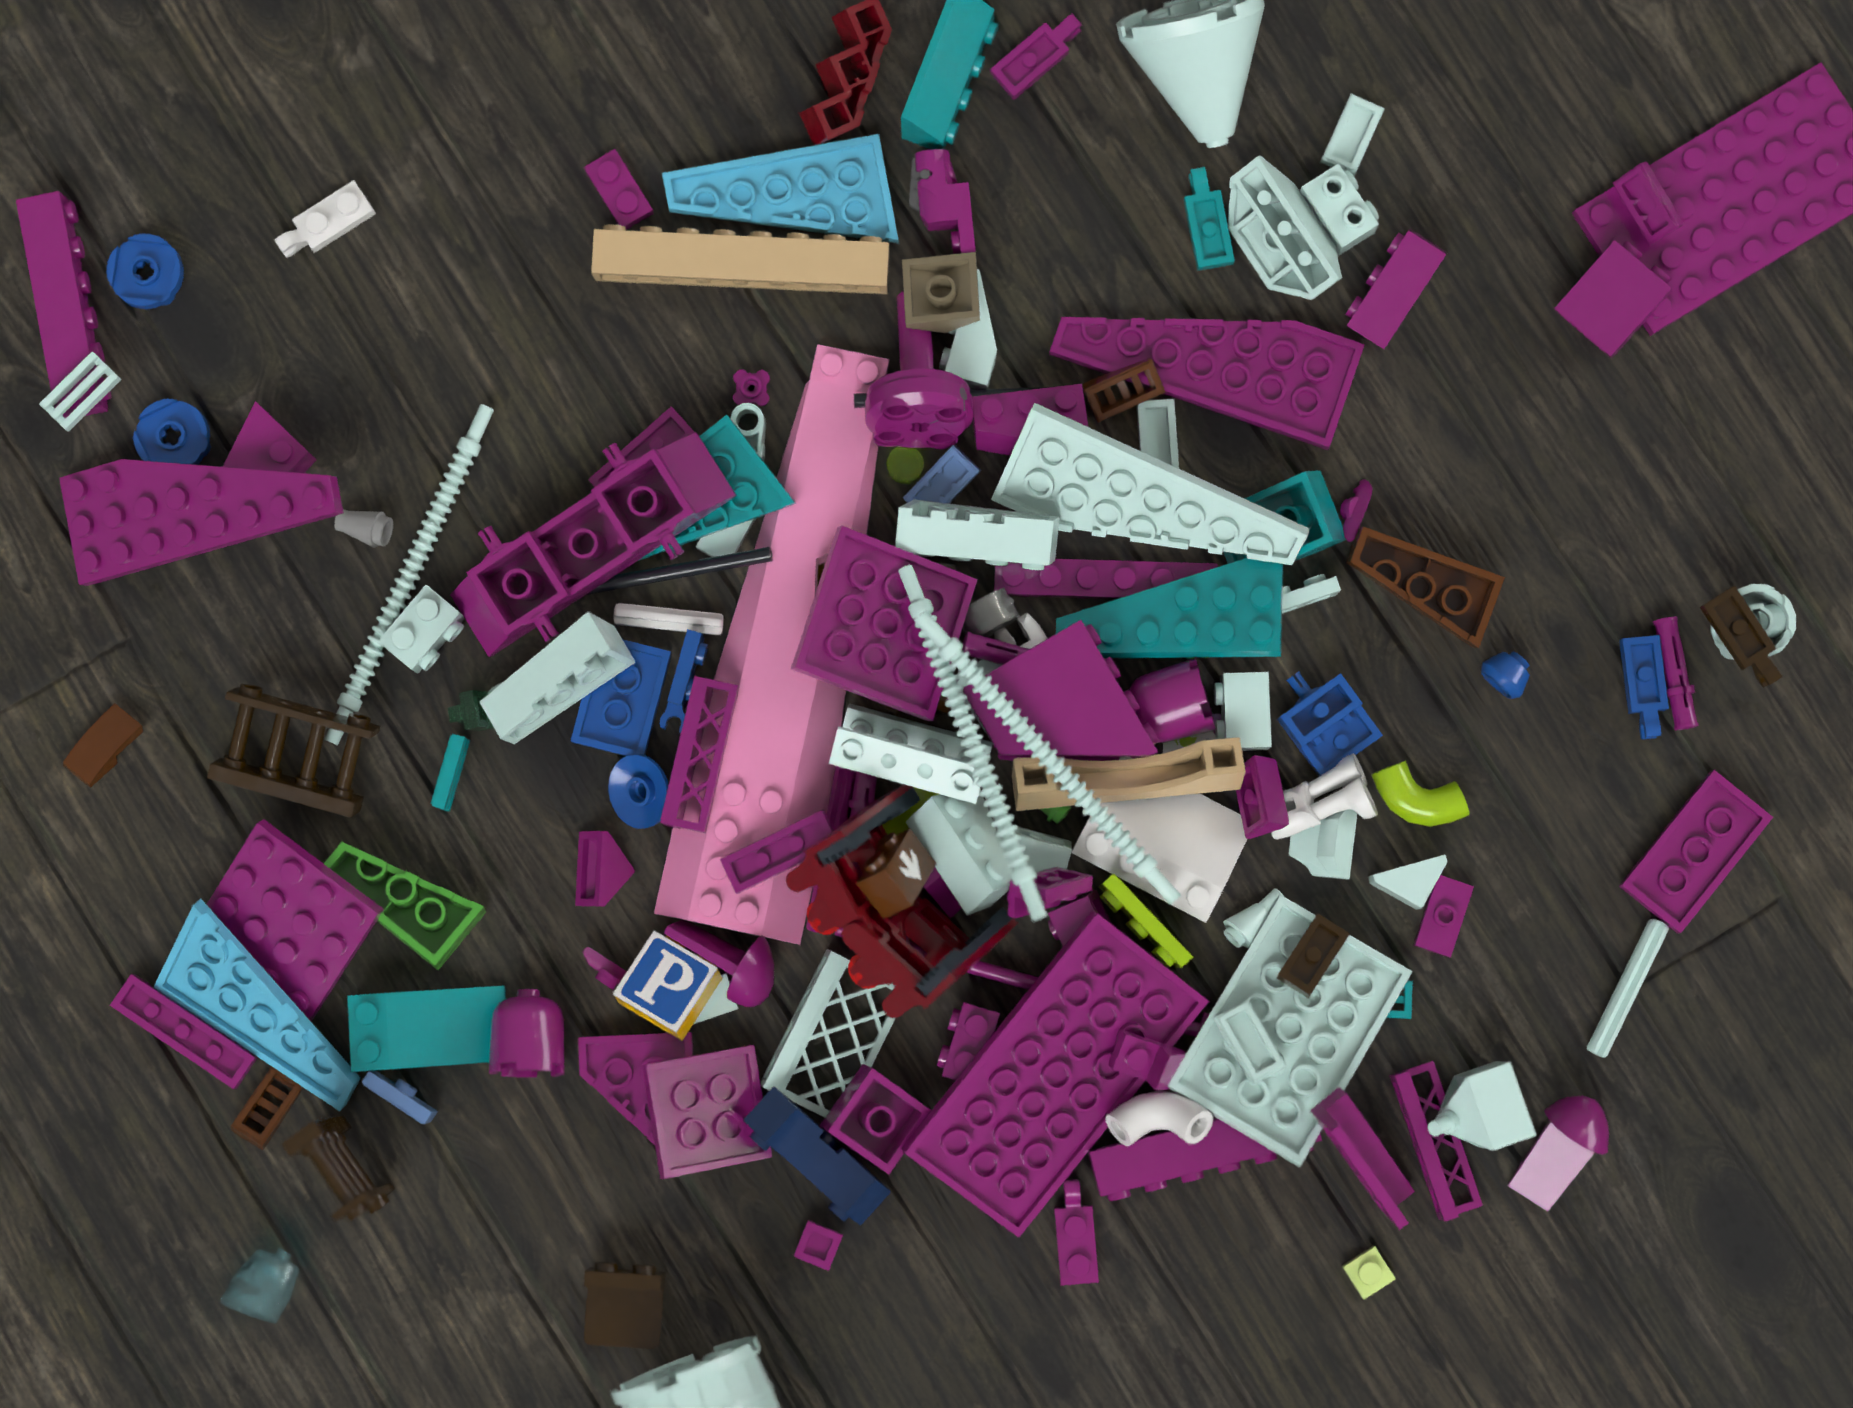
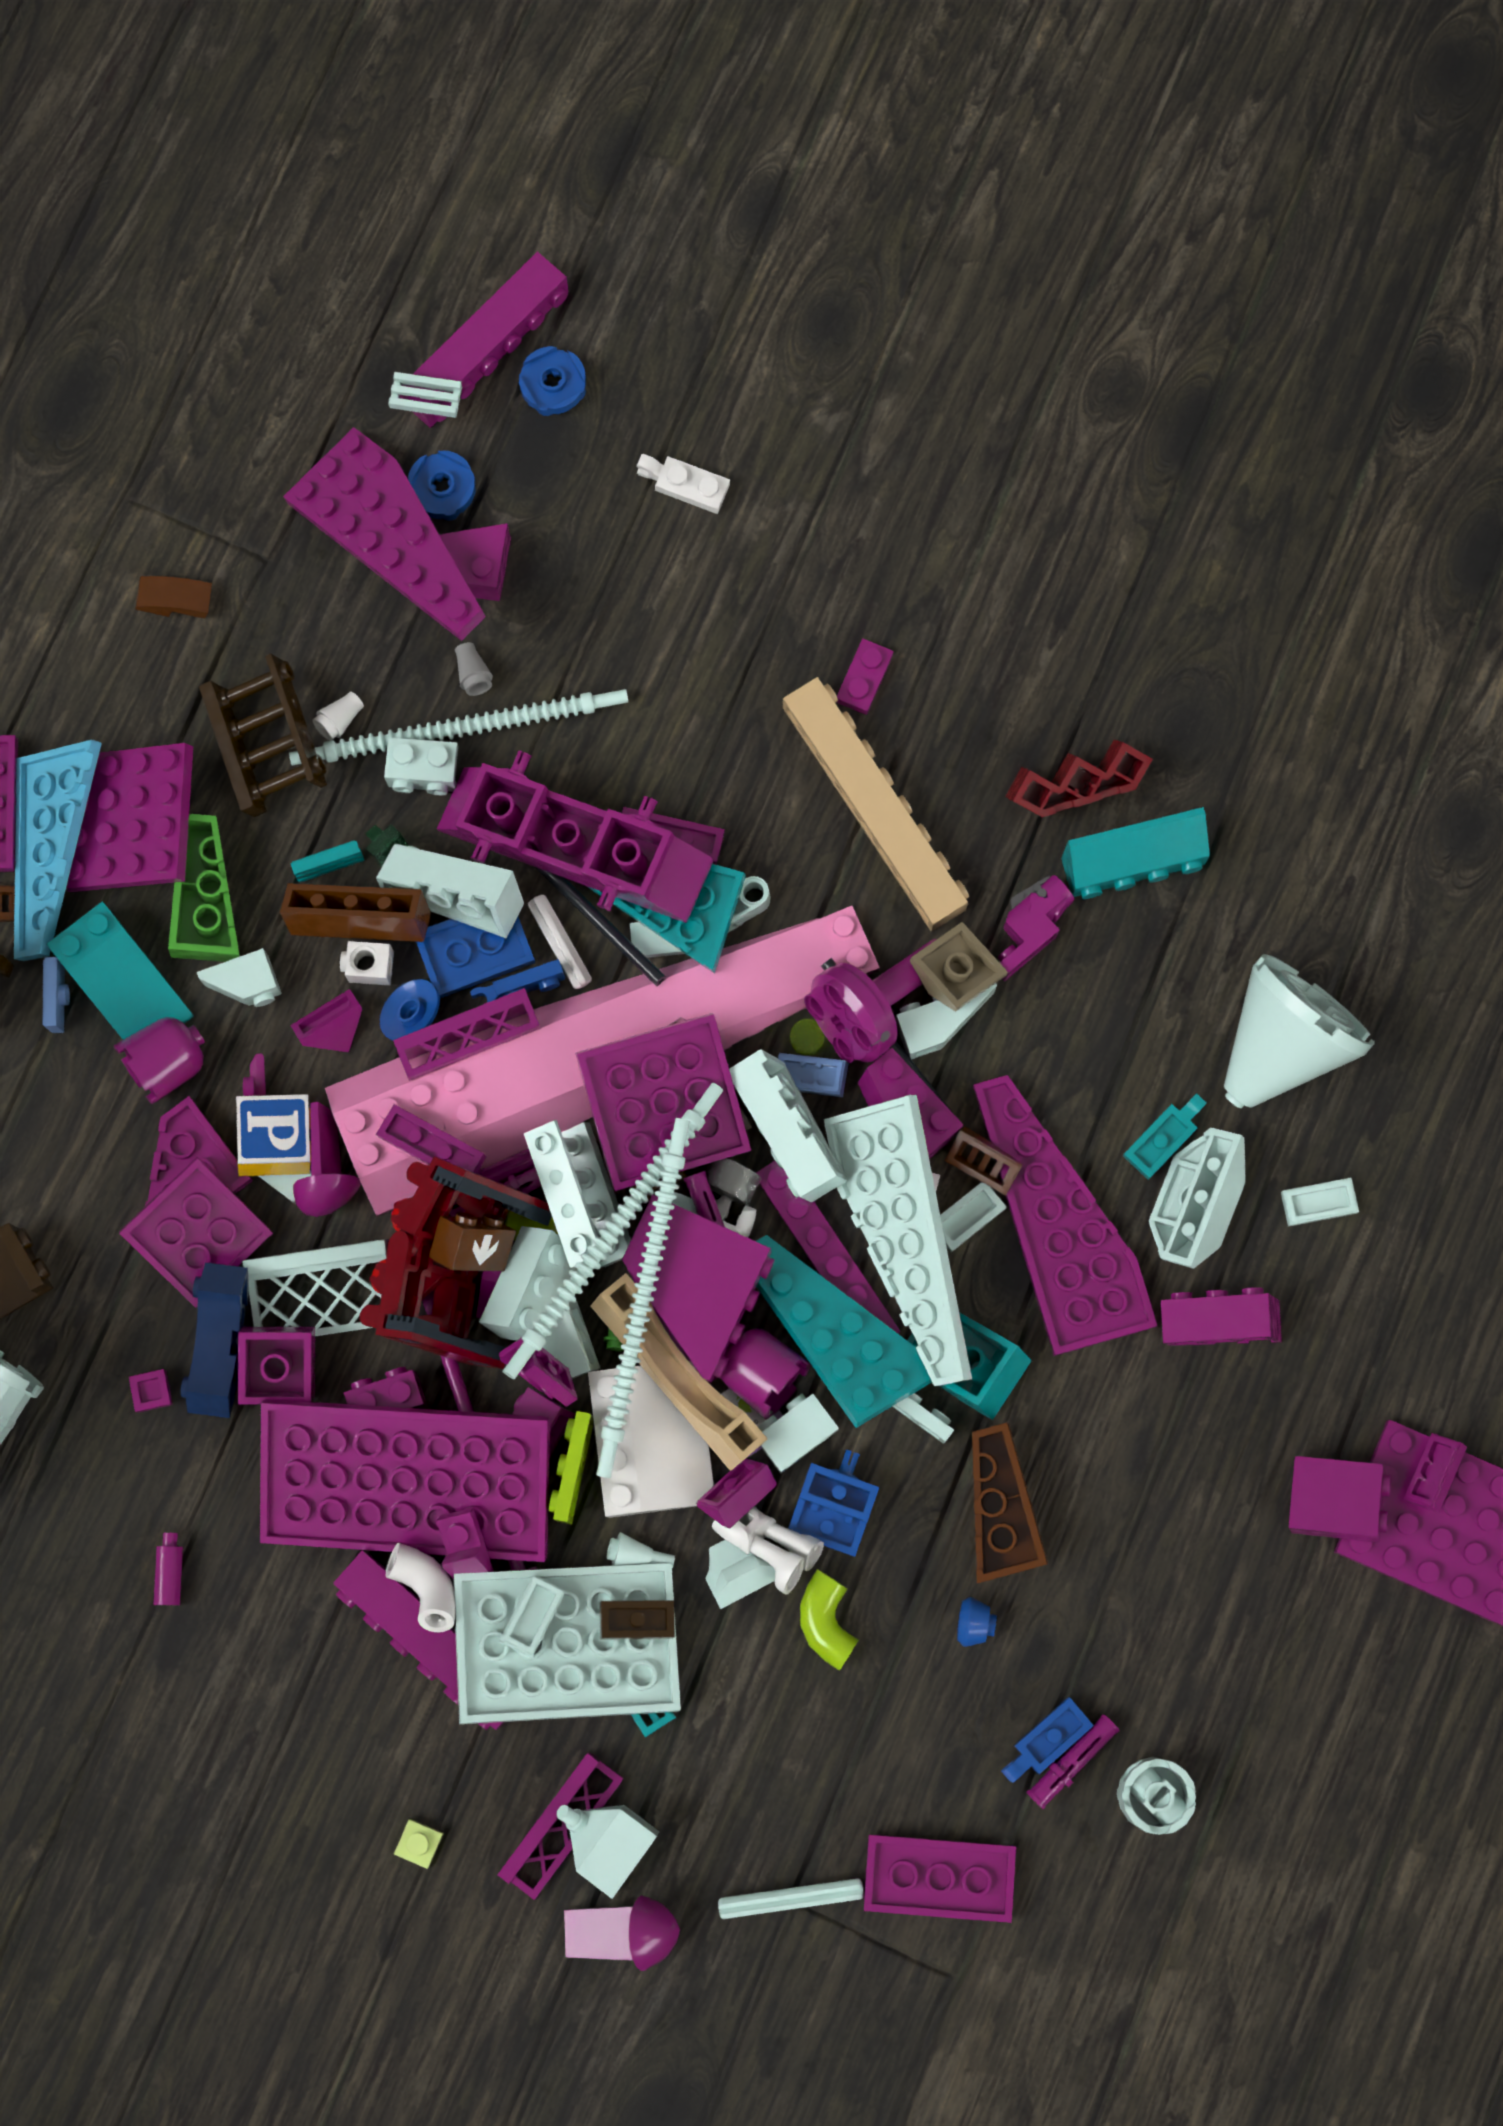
camera: 55 degrees right, 5 degrees down
medium azure wing [662,134,899,243] -> none
magenta plate [733,370,770,407] -> none
magenta plate [990,14,1082,100] -> none
magenta plate [1054,1179,1099,1286] -> none
light aqua brick [1300,163,1379,256] -> none
magenta fence [1310,1086,1415,1230] -> none
magenta piece [1341,479,1373,542] -> none
light aqua slope [1368,855,1448,910] -> none
magenta plate [1413,875,1474,958] -> none
dark brown plate [1700,585,1782,688] -> none
none -> magenta cylinder [153,1533,183,1605]
none -> light aqua slope [197,948,282,1007]
none -> reddish brown brick [280,883,431,942]
none -> white cone [312,692,364,741]
none -> white brick [340,941,394,985]

